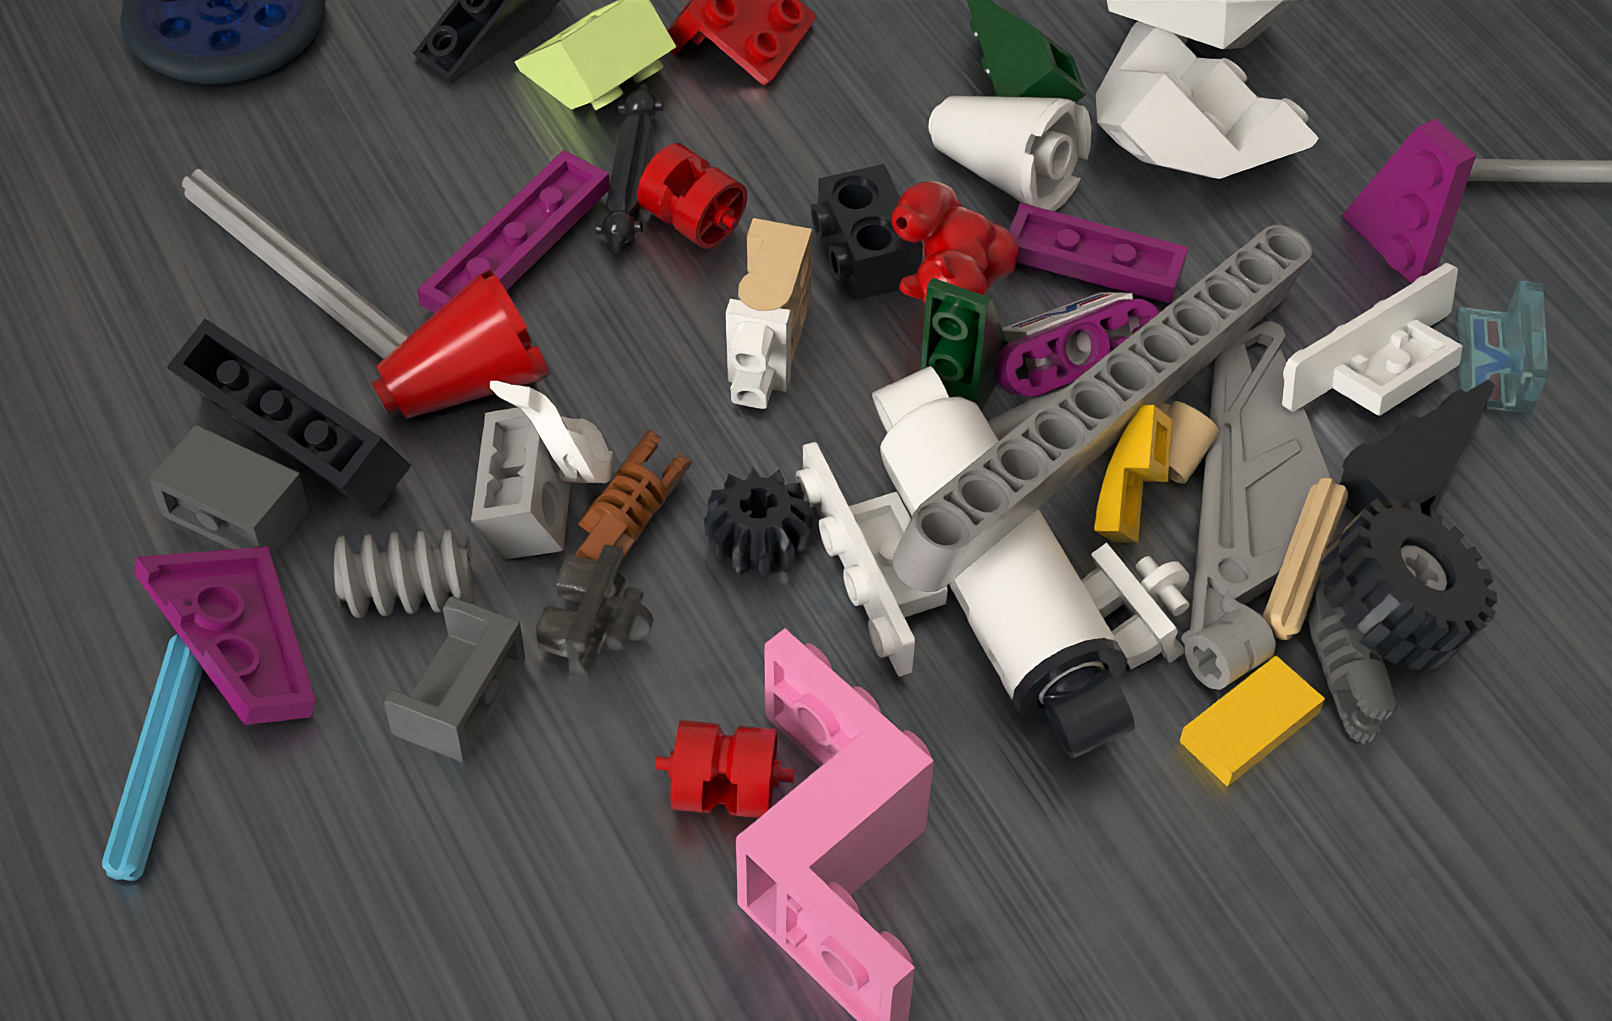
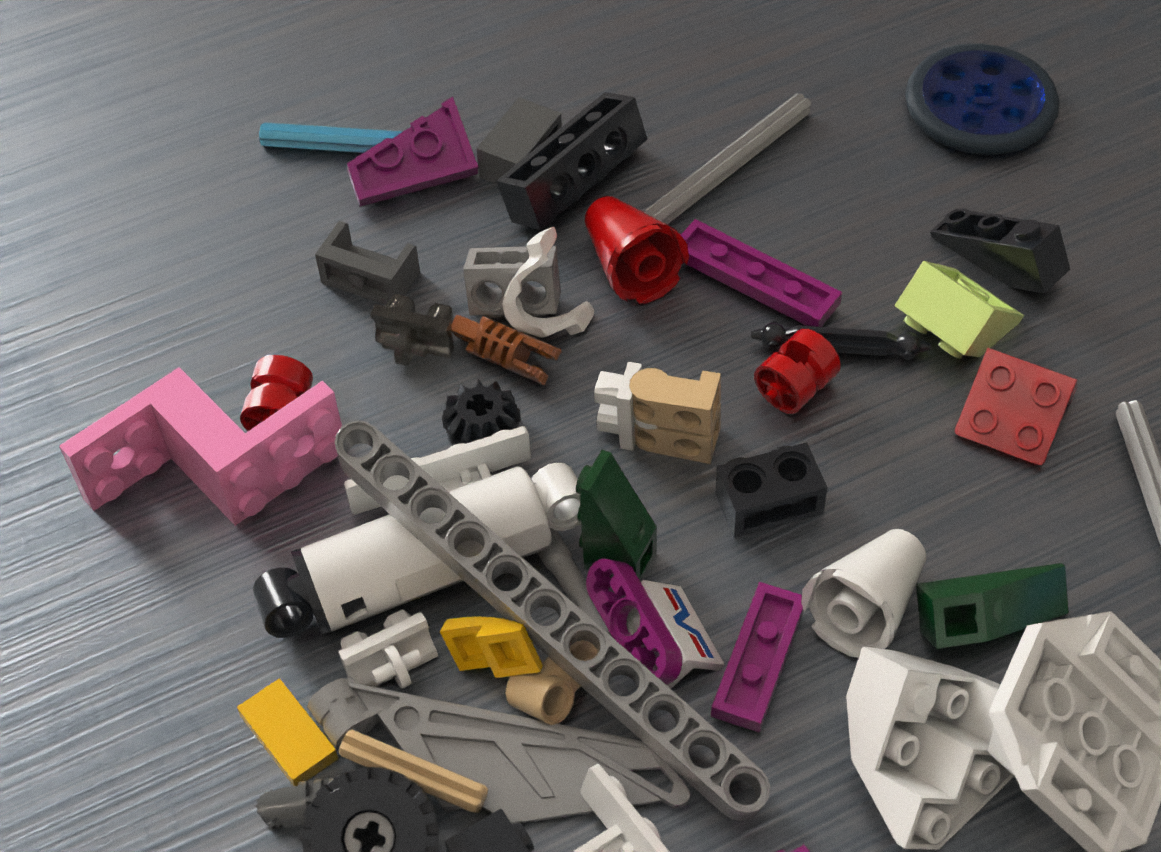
camera: 95 degrees right, 0 degrees up
light grey piece [334,528,473,618] -> none
red animal [892,181,1019,305] -> none

